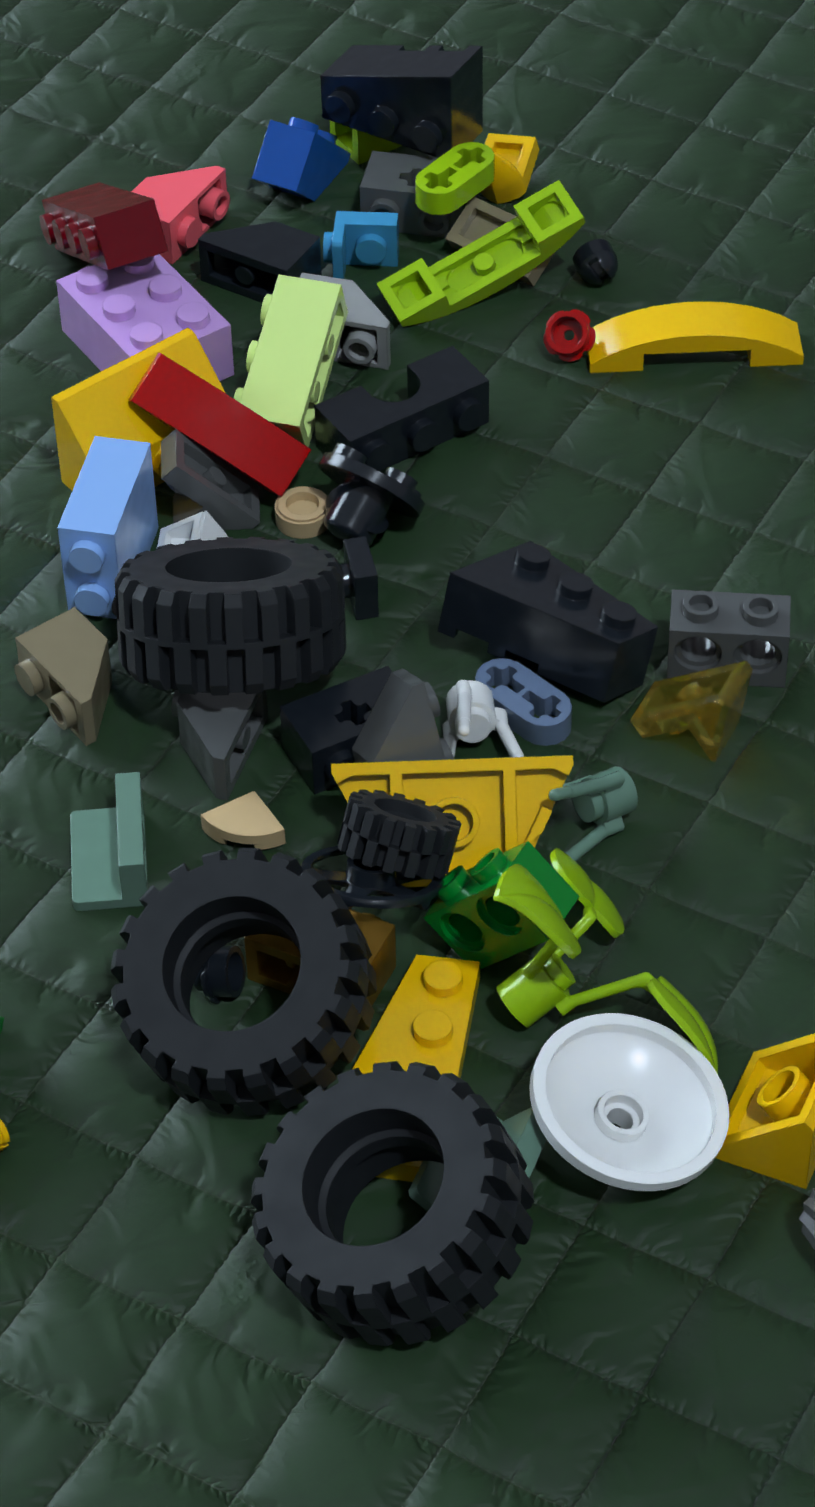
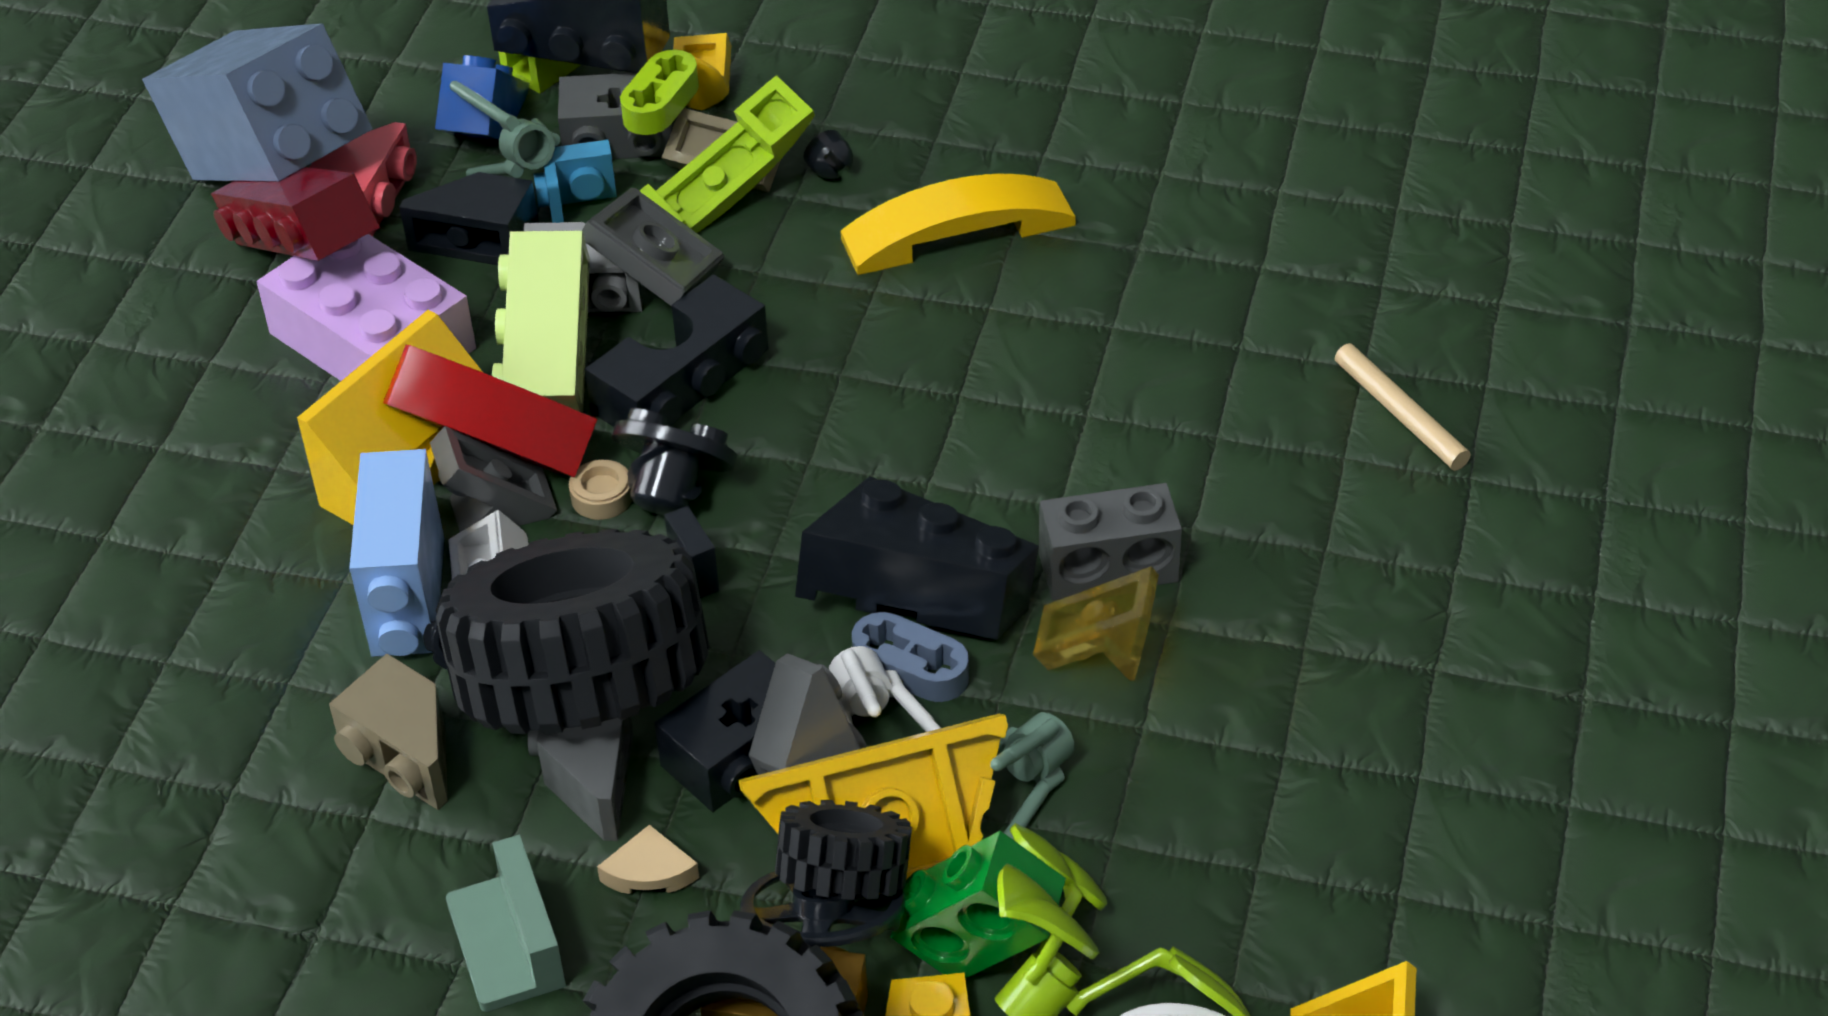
camera: 15 degrees left, 0 degrees up
red plate [543,309,596,362] -> none
none -> sand blue brick [142,23,373,182]
none -> sand green plant [450,81,560,178]
none -> dark grey tile [582,188,725,305]

